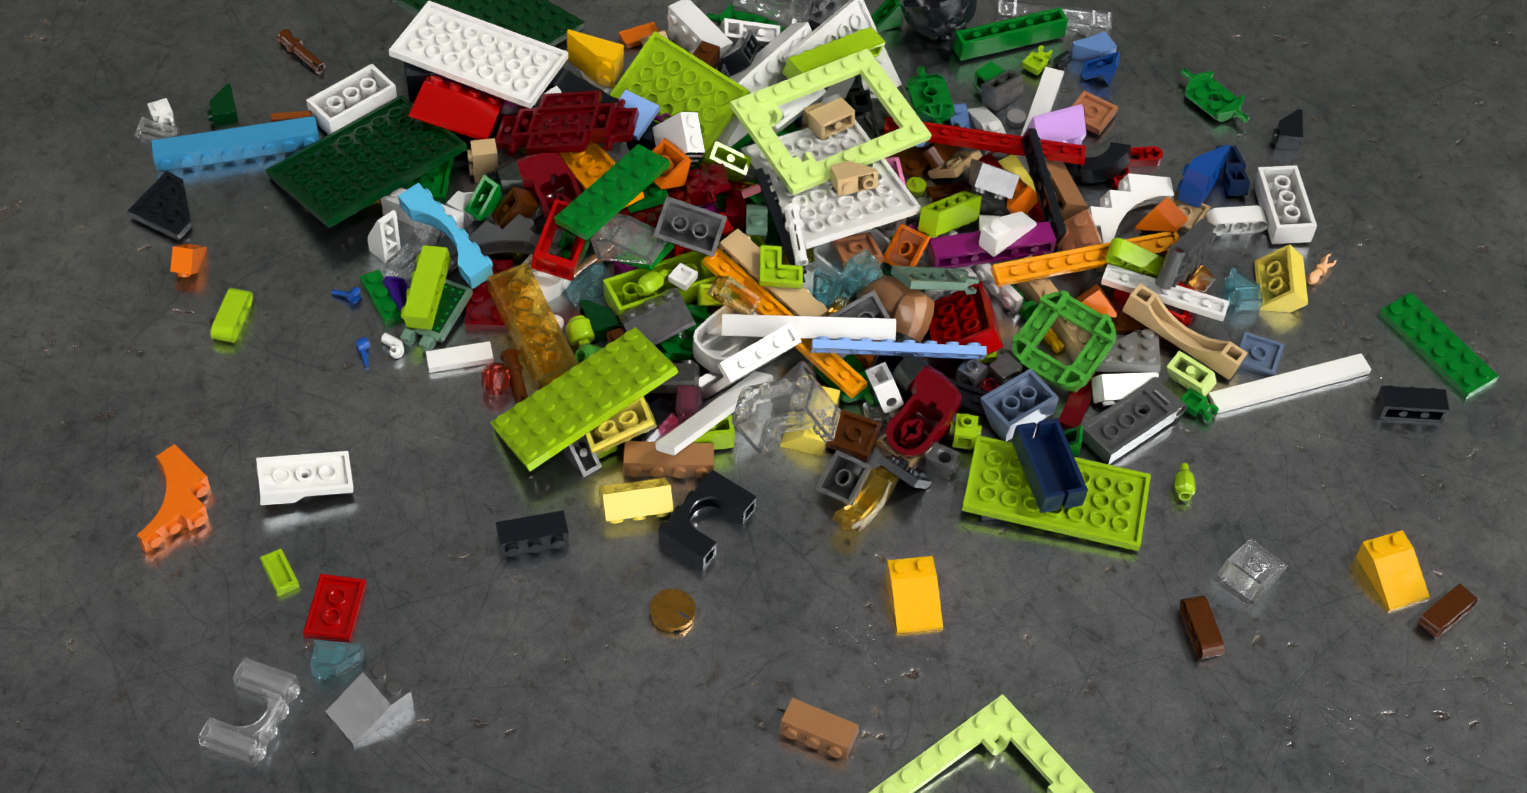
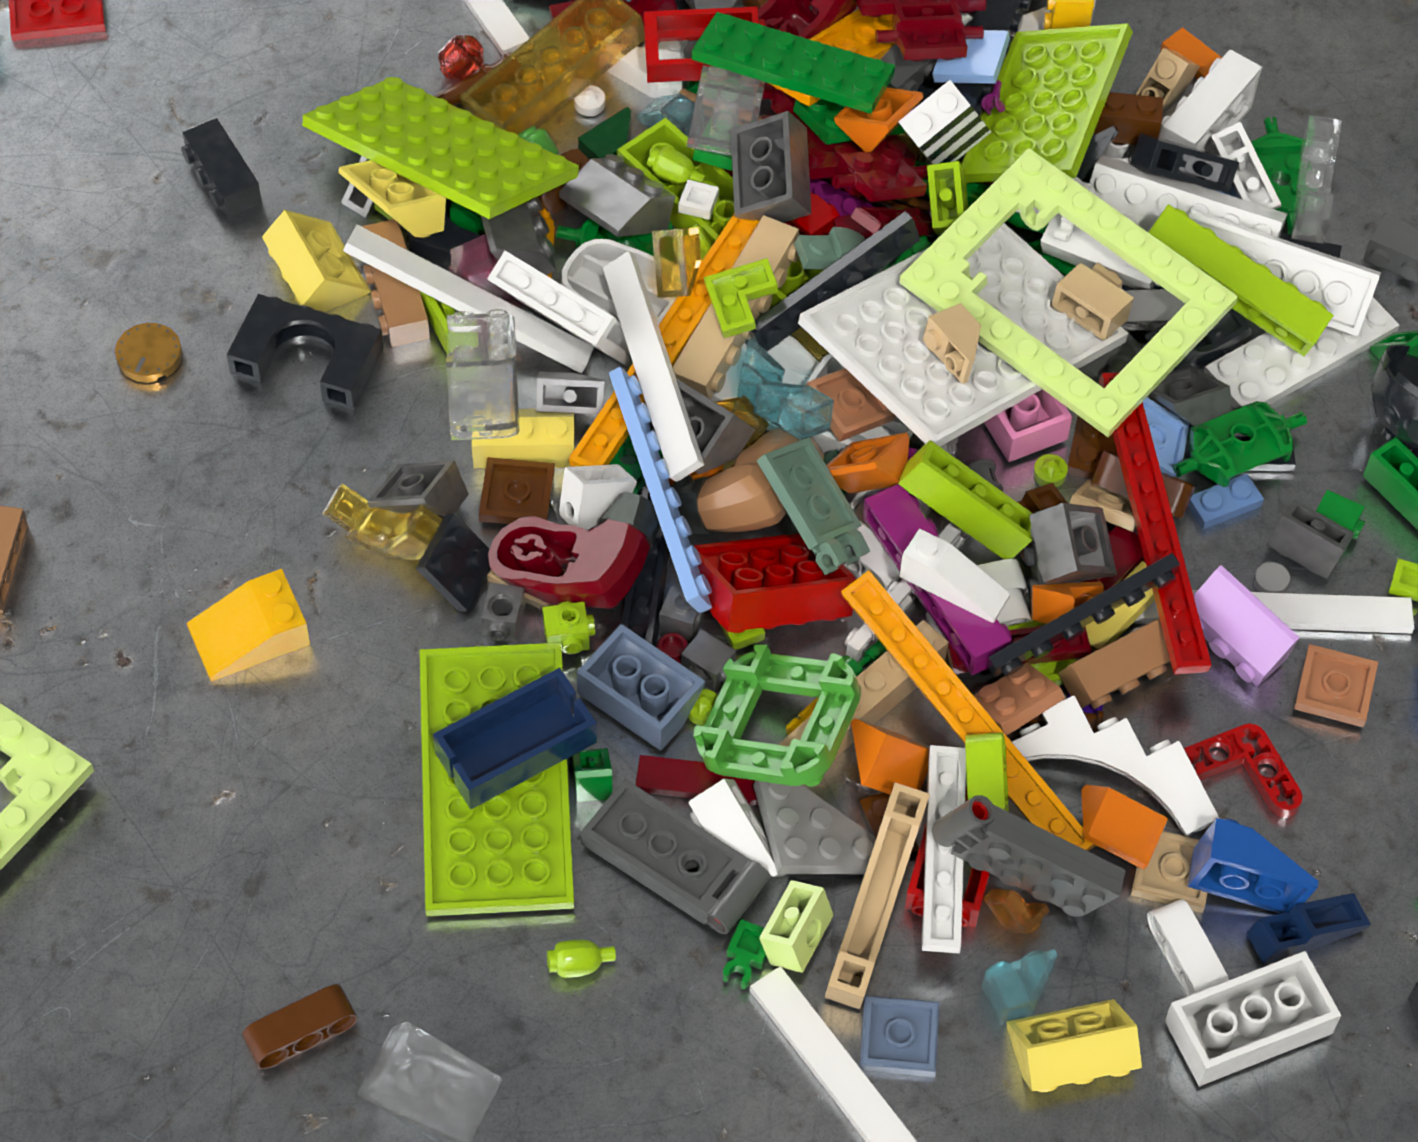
camera: 75 degrees right, 5 degrees up
lime head [565,315,595,348] -> none
white pin [781,203,808,266] -> none
white slope [967,106,1006,154] -> none
black arch [1064,142,1132,183] -> none
light nougat piece [1306,254,1336,284] -> none

